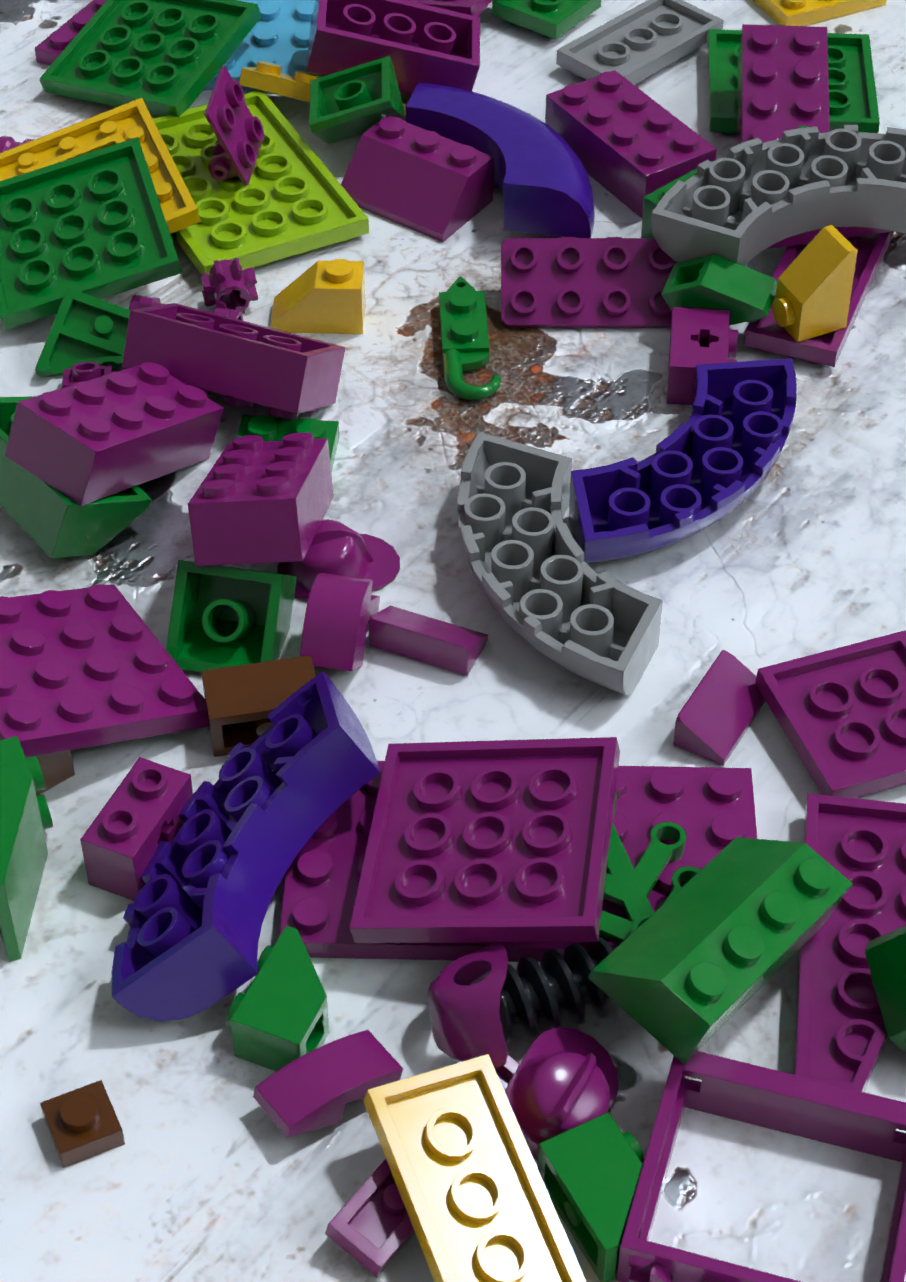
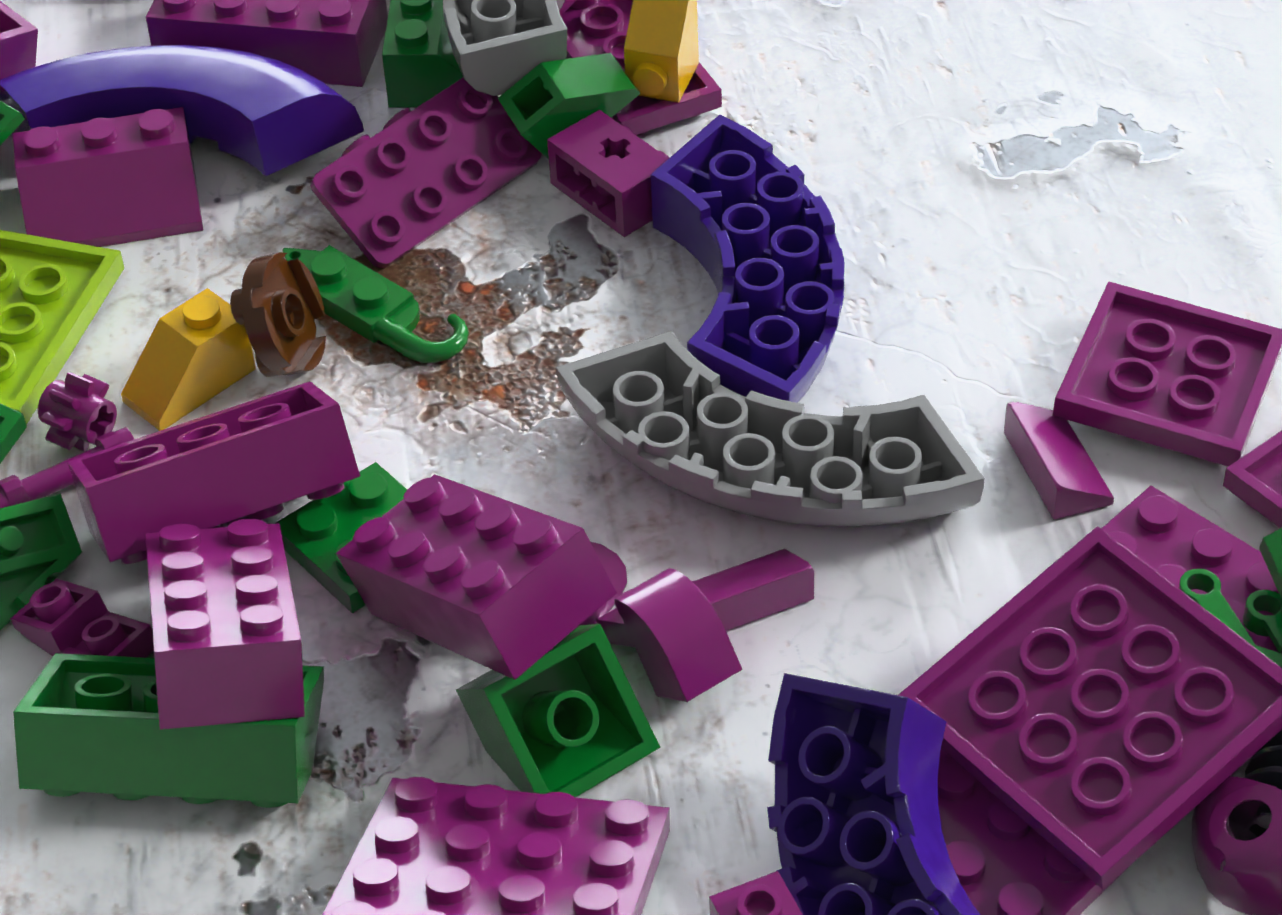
camera: 45 degrees left, 0 degrees up
reddish brown brick [201,655,316,757] -> none
none -> reddish brown plate [230,252,326,377]

